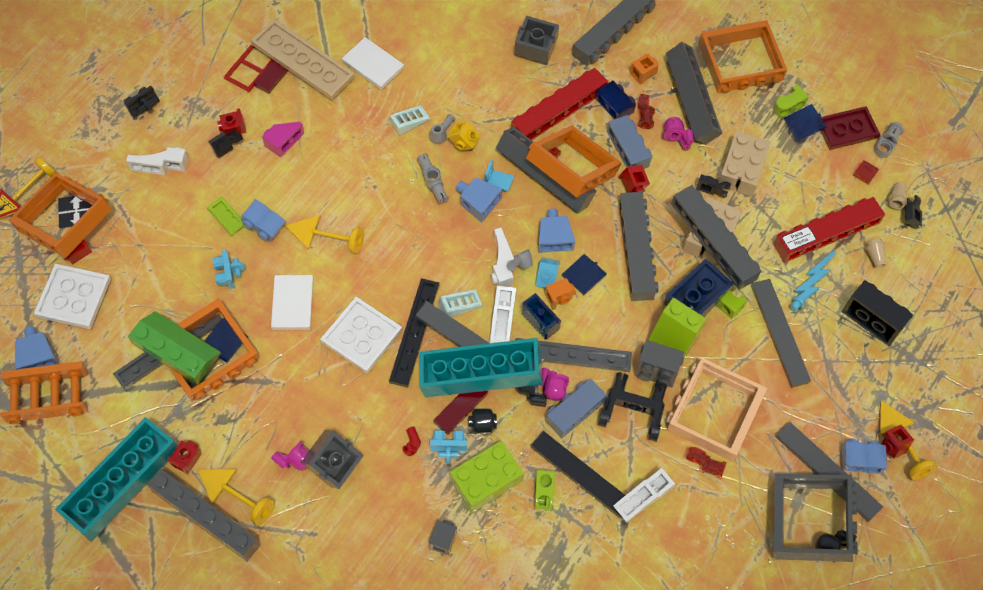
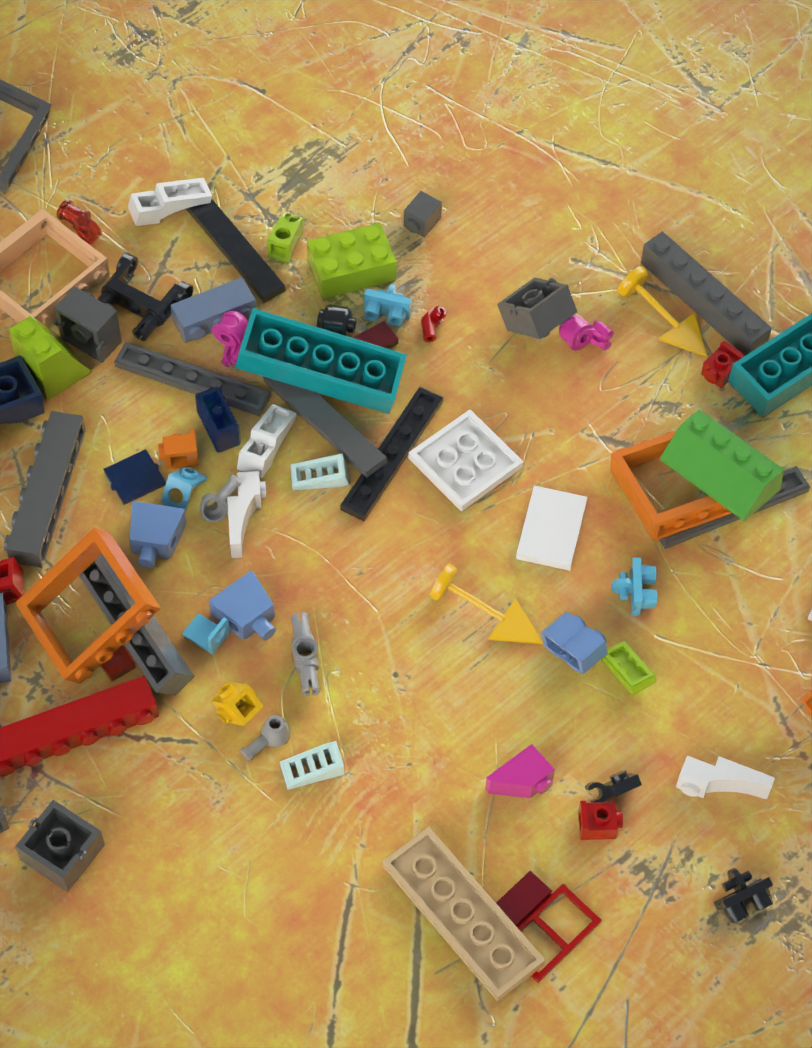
camera: 165 degrees left, 5 degrees down
clear blue piece [204,318,248,363] -> none
white tile [342,37,404,90] -> none

